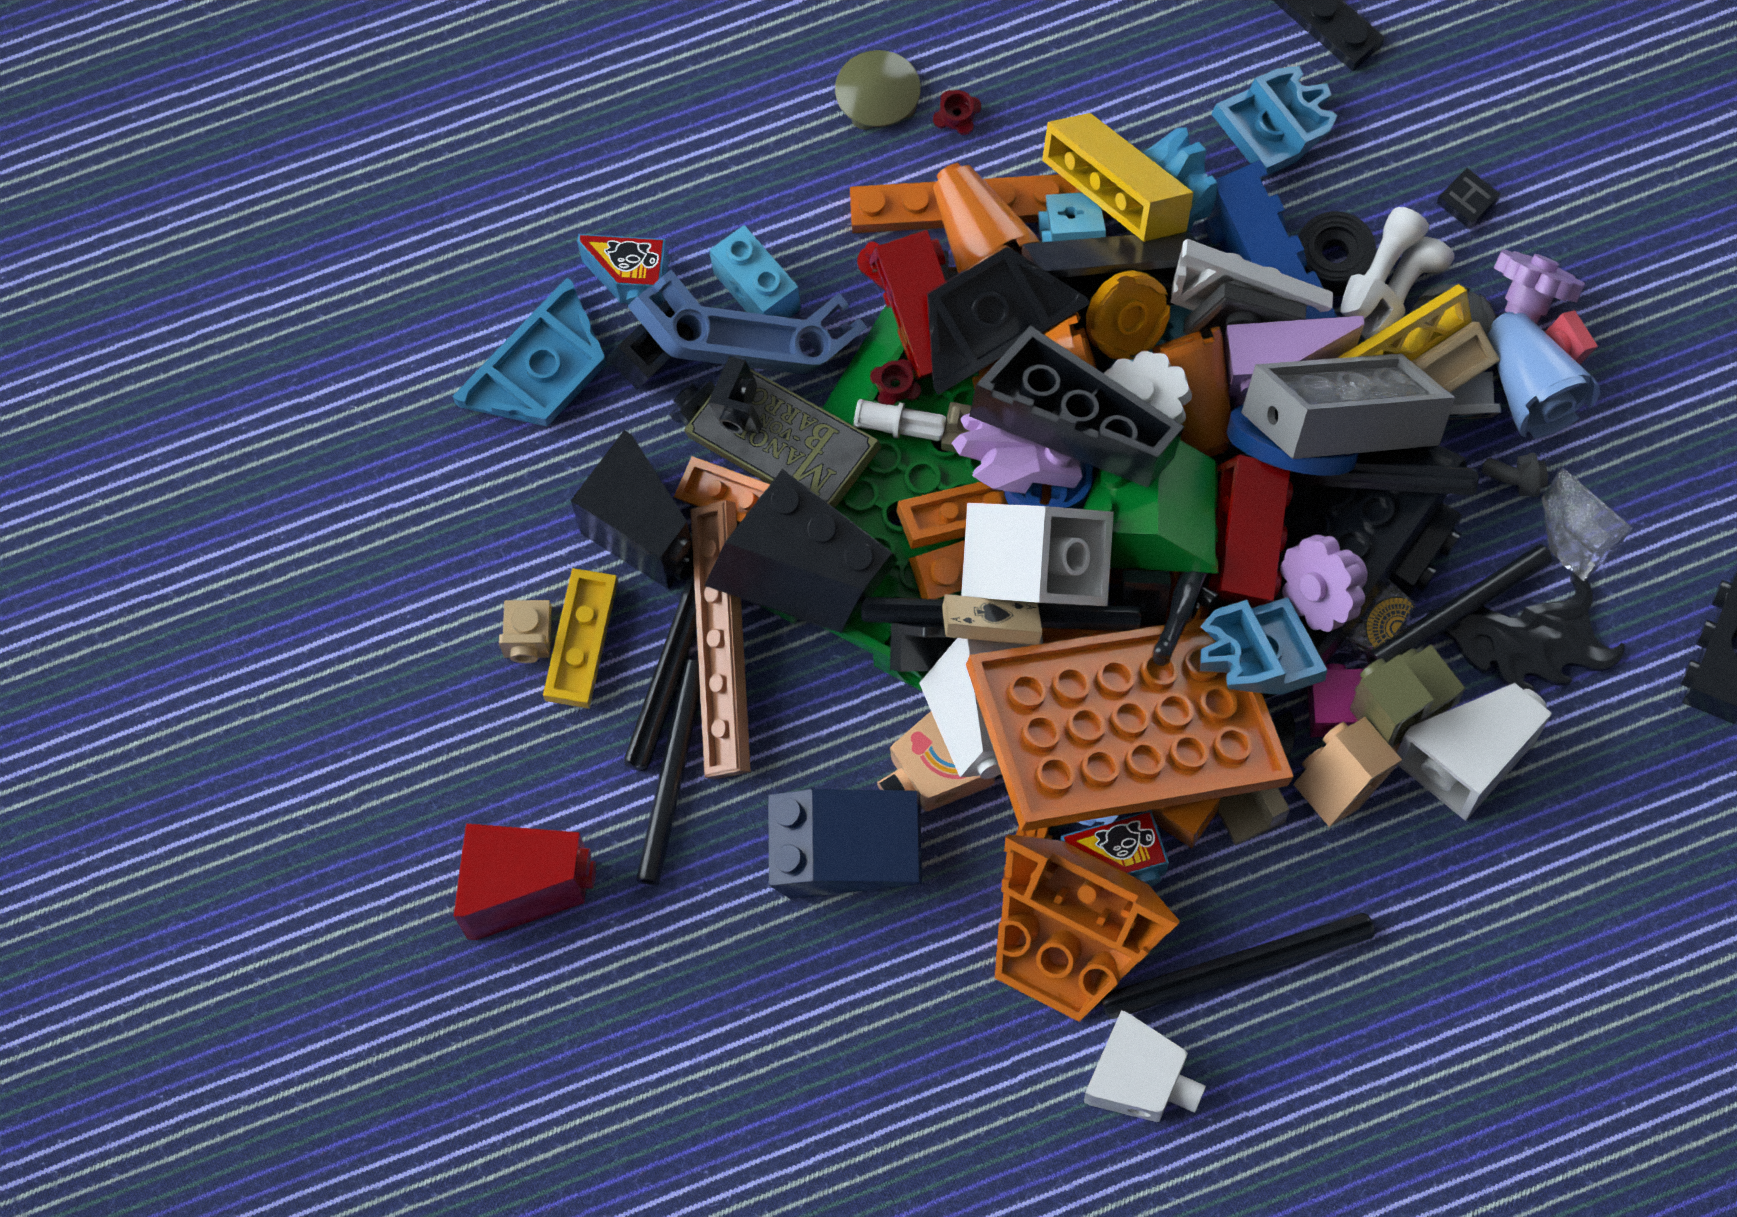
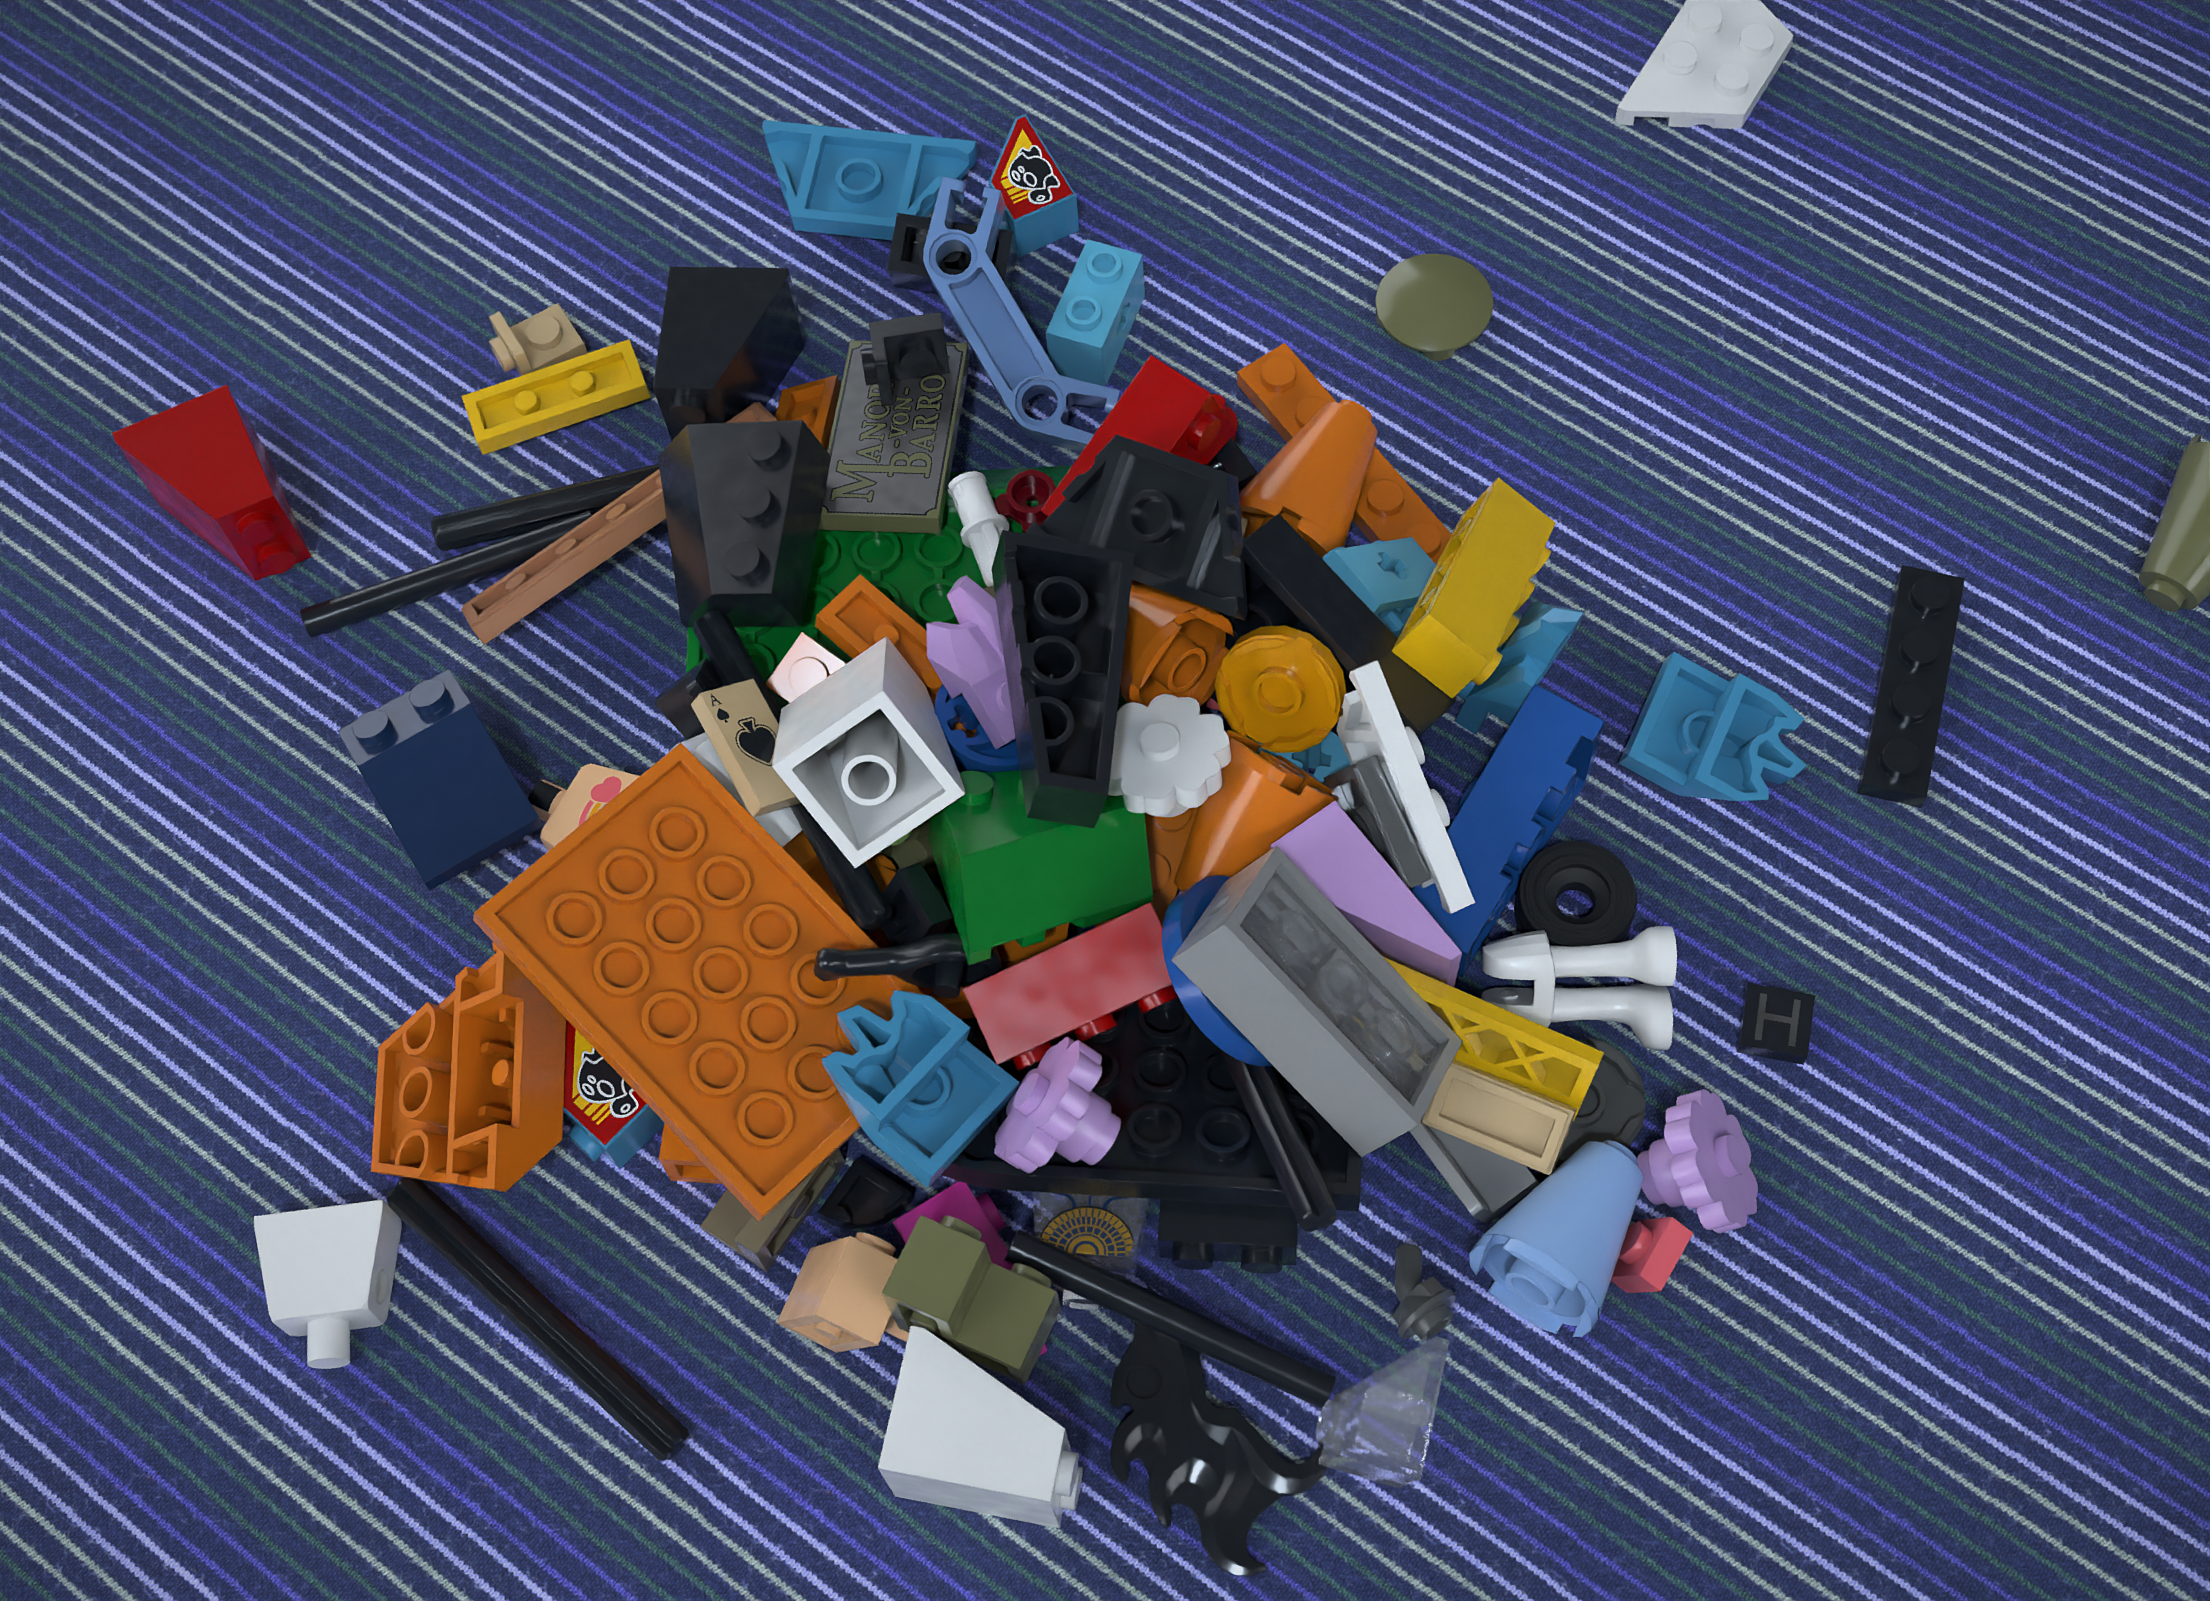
camera: 60 degrees right, 5 degrees down
dark red plate [933,90,981,135] -> none

